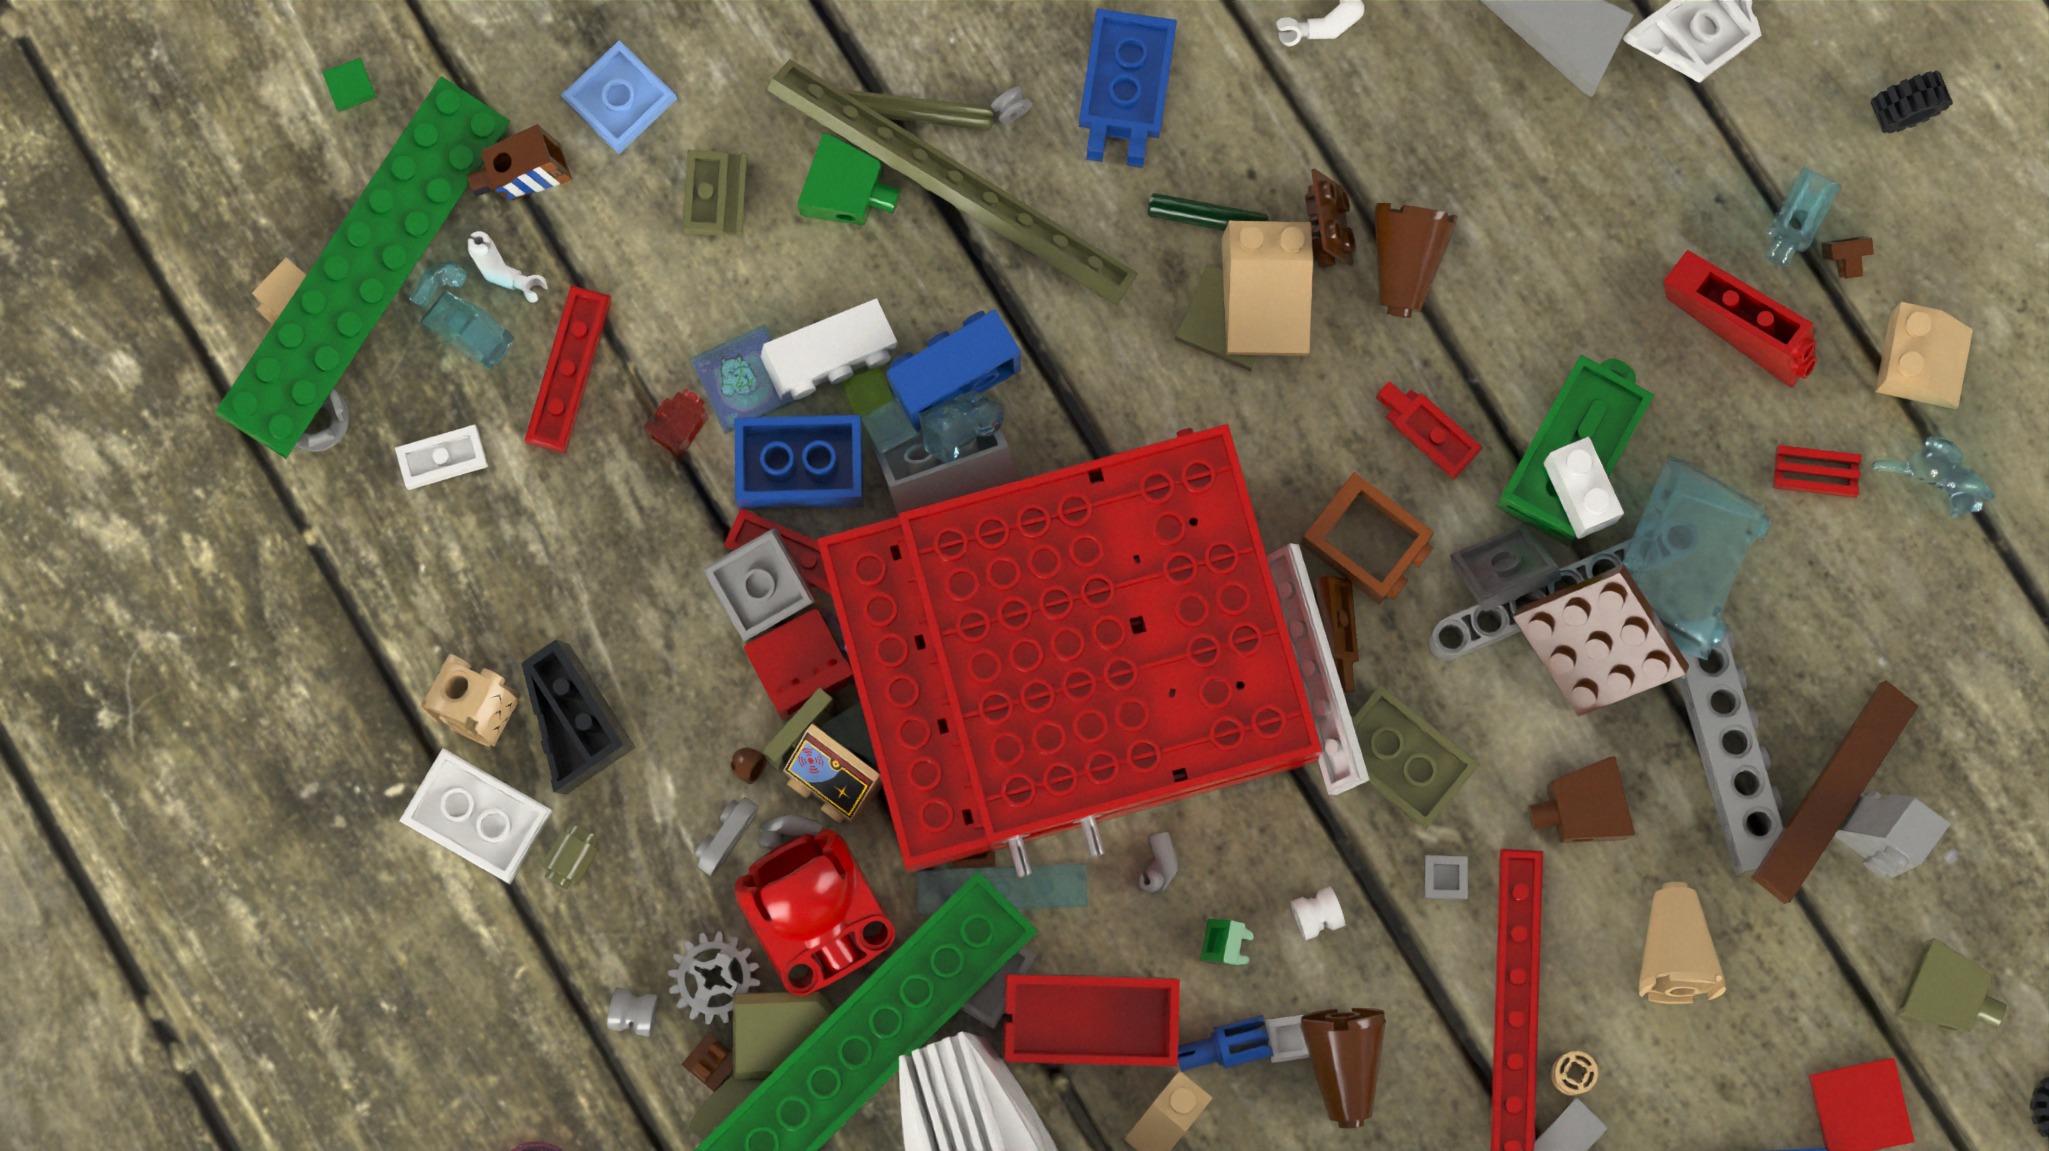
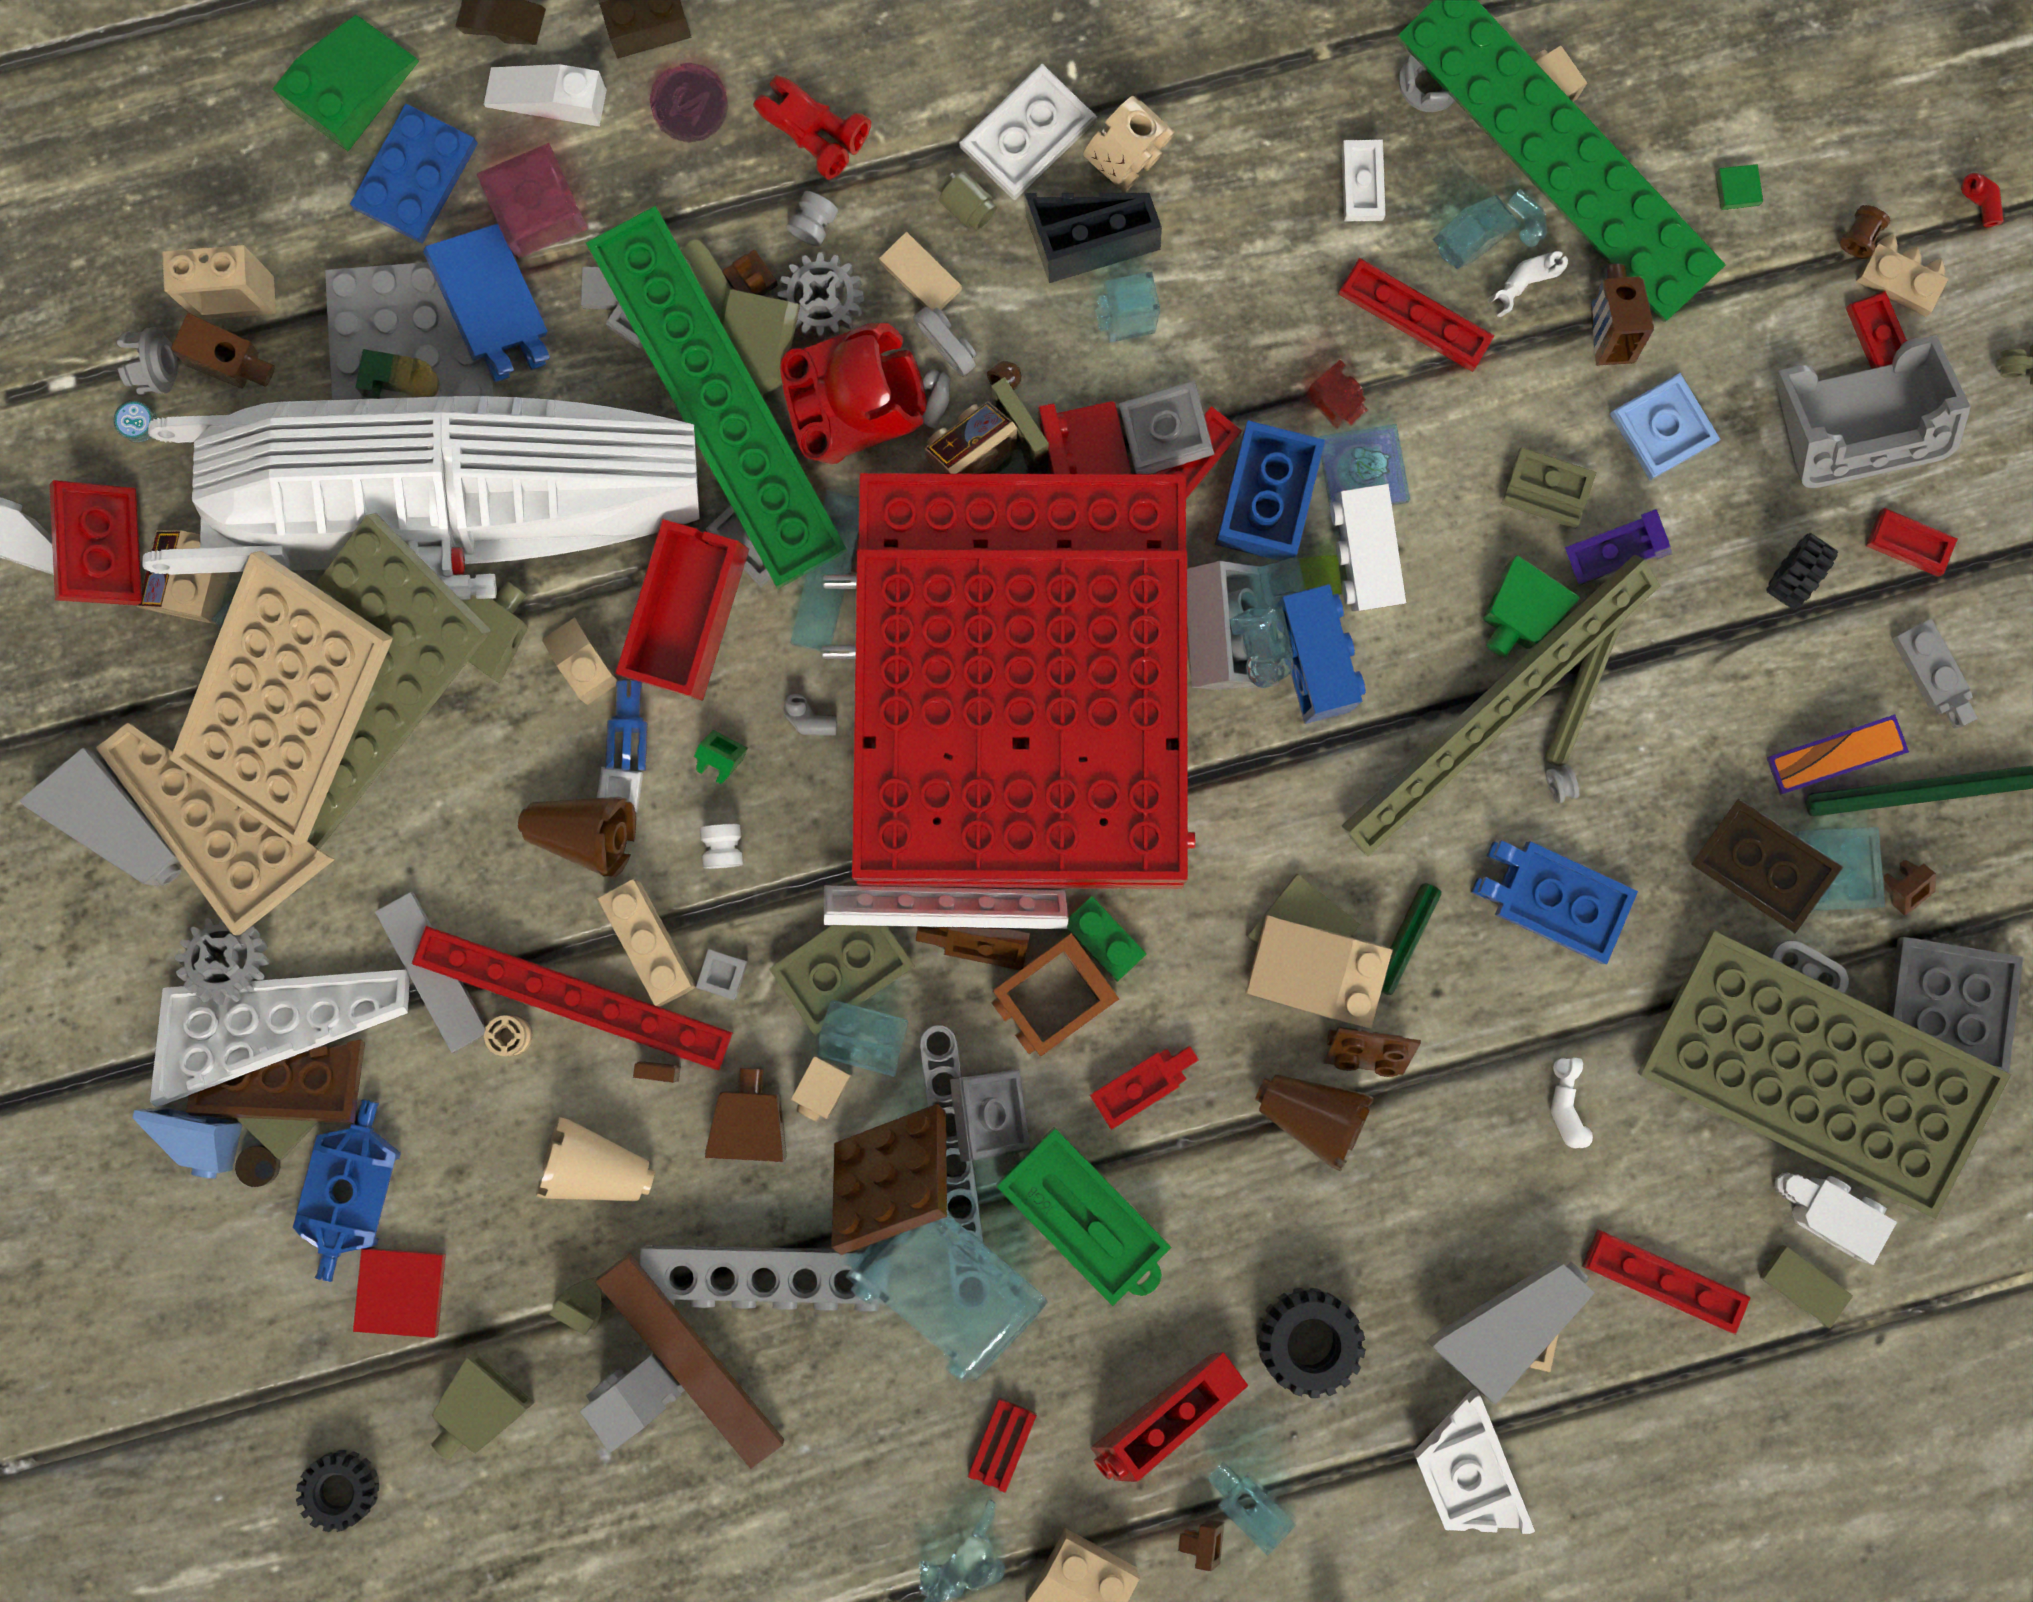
camera: 100 degrees right, 5 degrees up
white brick [1543,436,1624,539] -> none
none -> olive tile [549,1277,603,1335]
none -> tan brick [597,879,696,1006]
none -> reddish brown tile [633,1061,681,1083]
none -> red piece [753,75,871,180]
none -> tan brick [791,1056,852,1122]
none -> clear light blue bracket [817,1000,908,1077]
none -> tan tile [879,232,962,311]
none -> green plate [1067,896,1147,982]
none -> clear light blue brick [1096,271,1160,343]
none -> black tyre [1257,1288,1366,1398]
none -> dark purple bracket [1565,509,1672,586]

